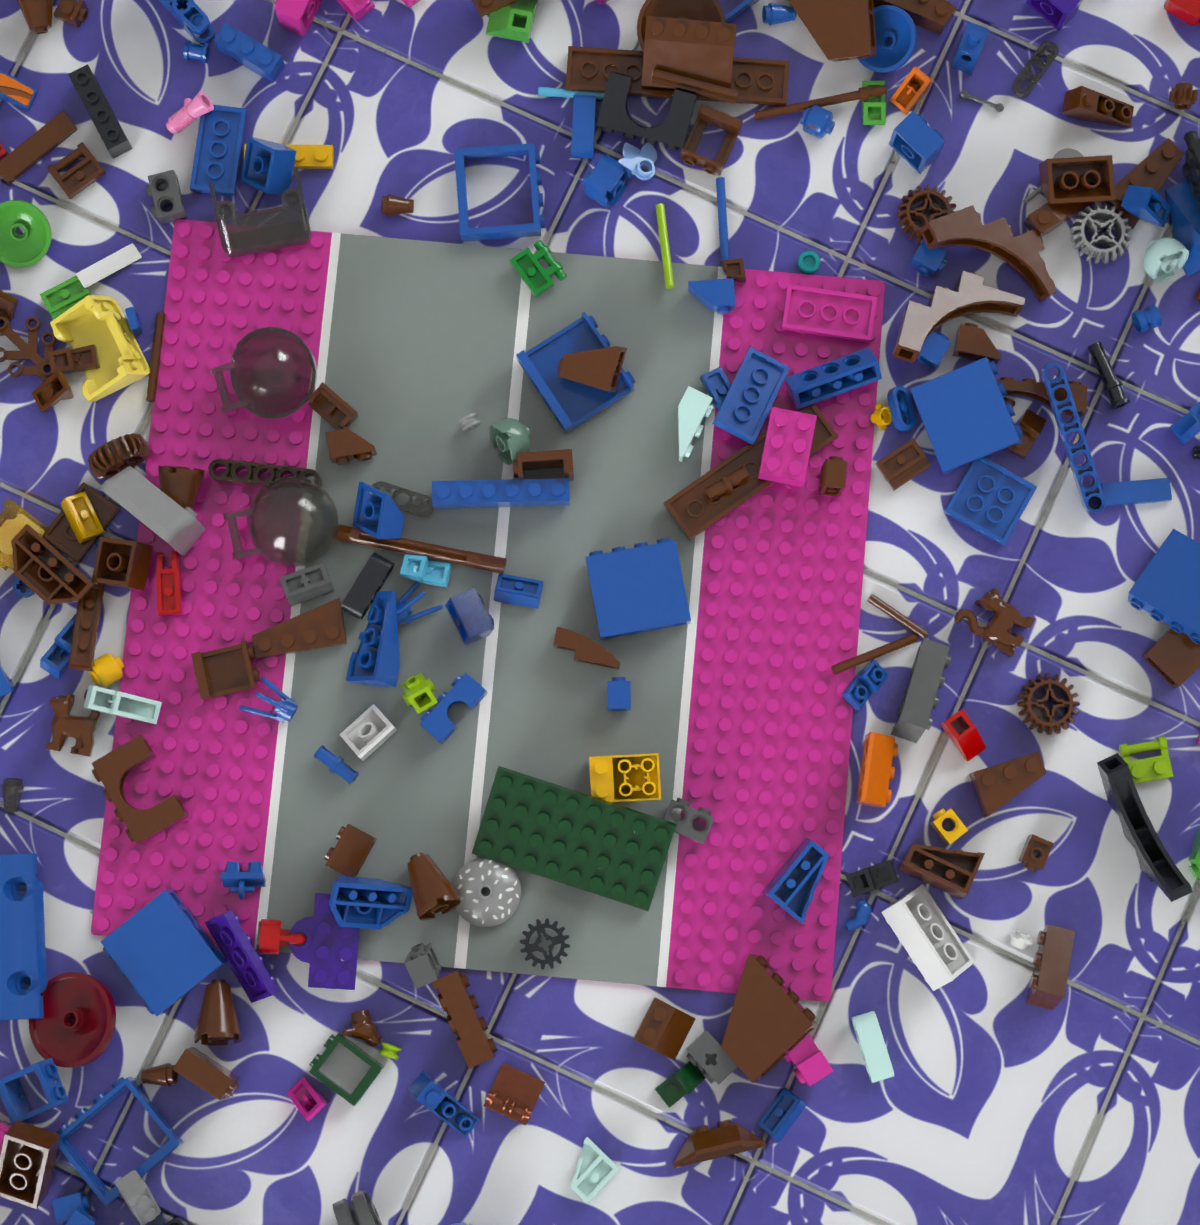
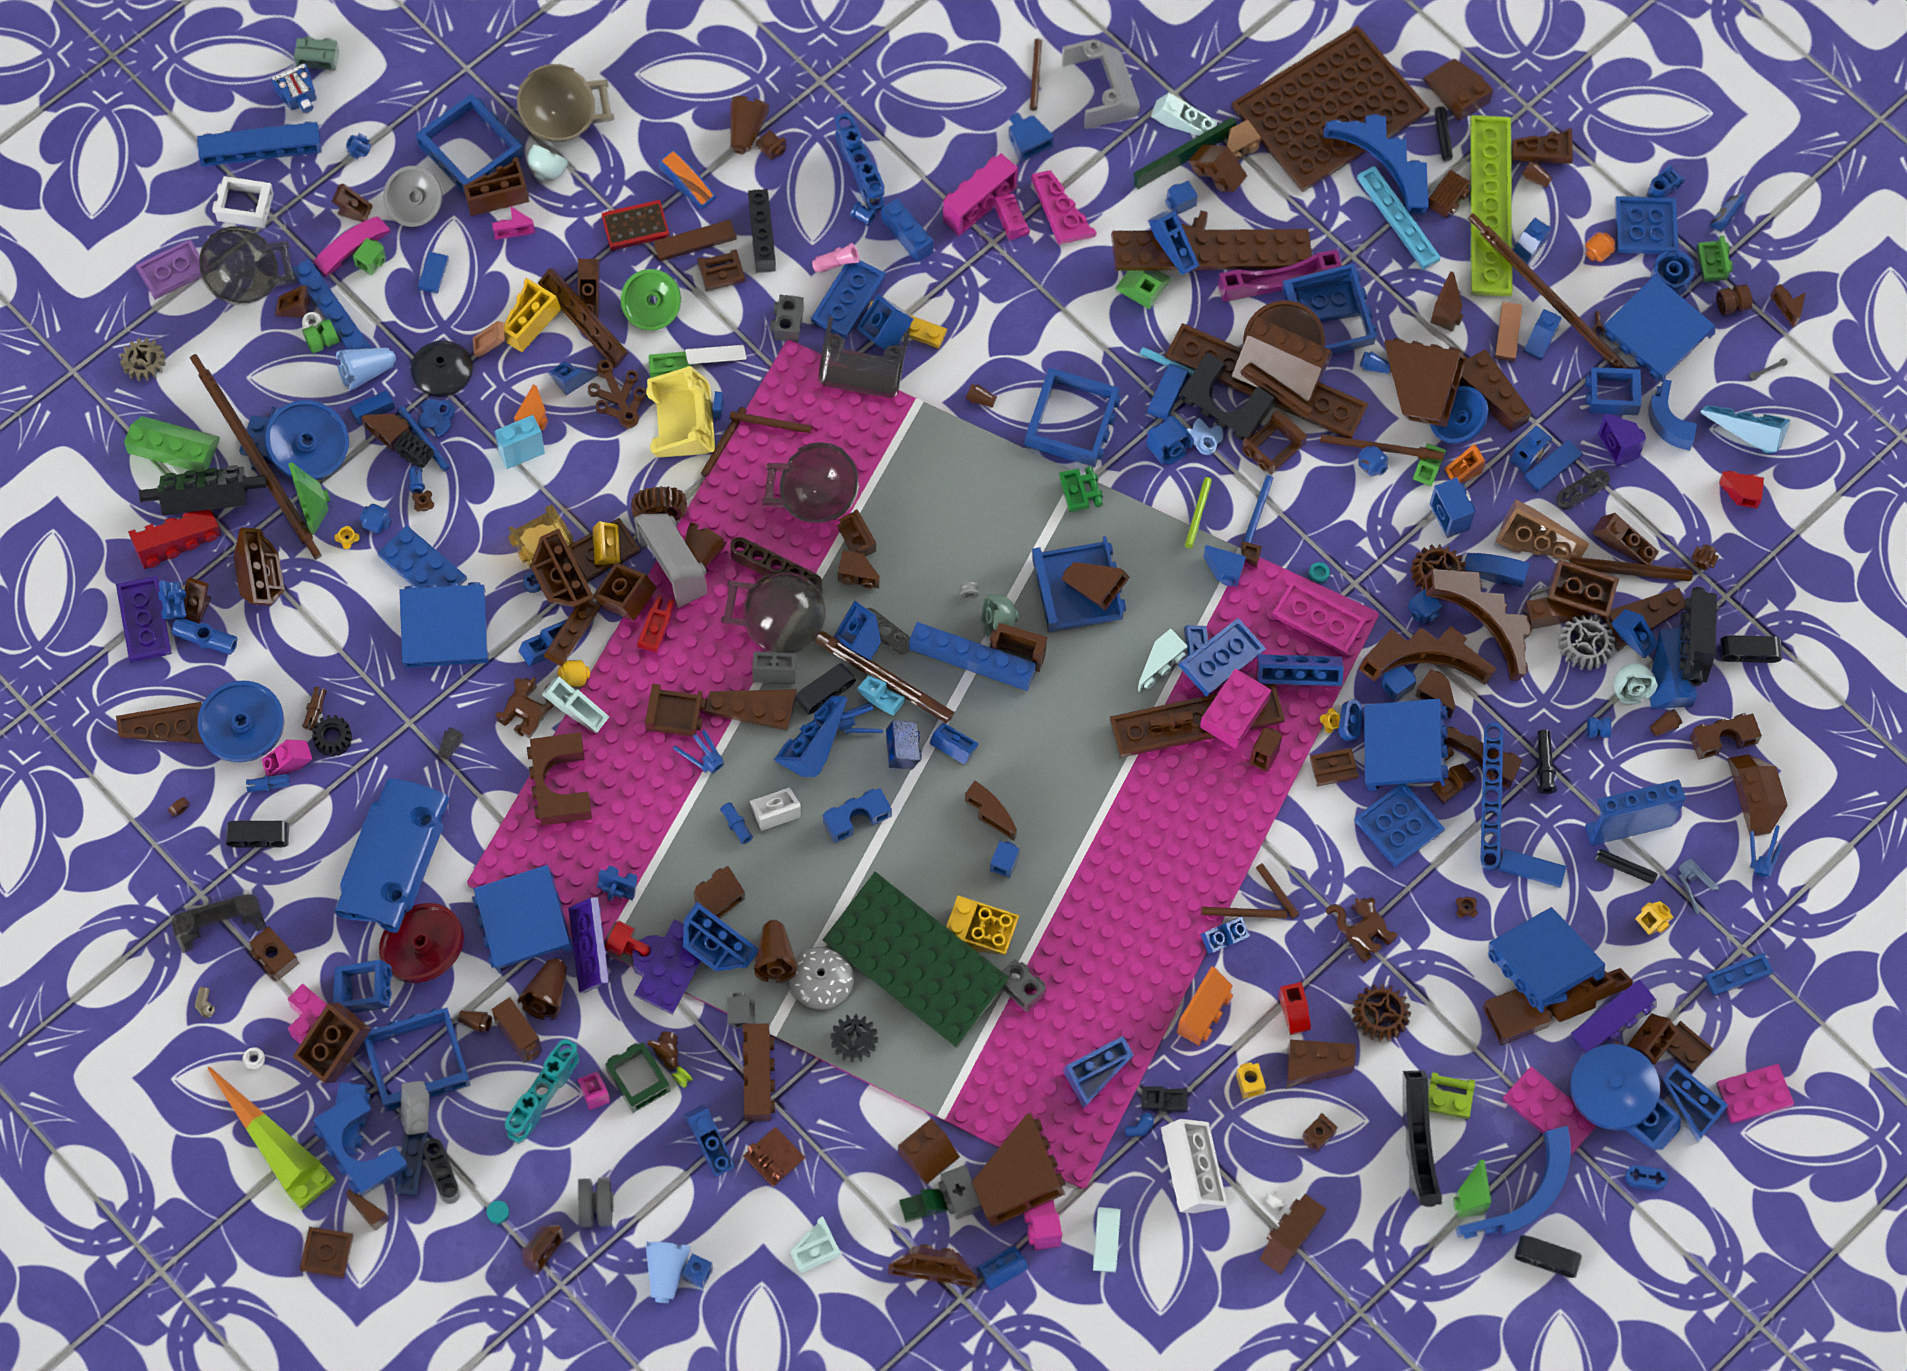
camera: 20 degrees right, 15 degrees down
reddish brown slope [32,370,74,412] -> none
reddish brown slope [48,344,100,374] -> none
lime brick [401,673,438,714] -> none
blue panel [585,538,691,640] -> none
dark grey wedge [890,638,951,743] -> none
reddish brown wedge [898,844,985,899] -> none
dark grey hinge [960,90,1004,112] -> none
none -> teal piece [505,1038,579,1144]
none -> reddish brown bar [730,411,812,434]
none -> reddish brown plate [1455,897,1478,918]
none -> blue slope [1464,553,1530,588]
none -> medium nougat wedge [1495,499,1589,560]
none -> blue tile [1523,440,1583,492]
none -> reddish brown axle [1569,557,1693,581]

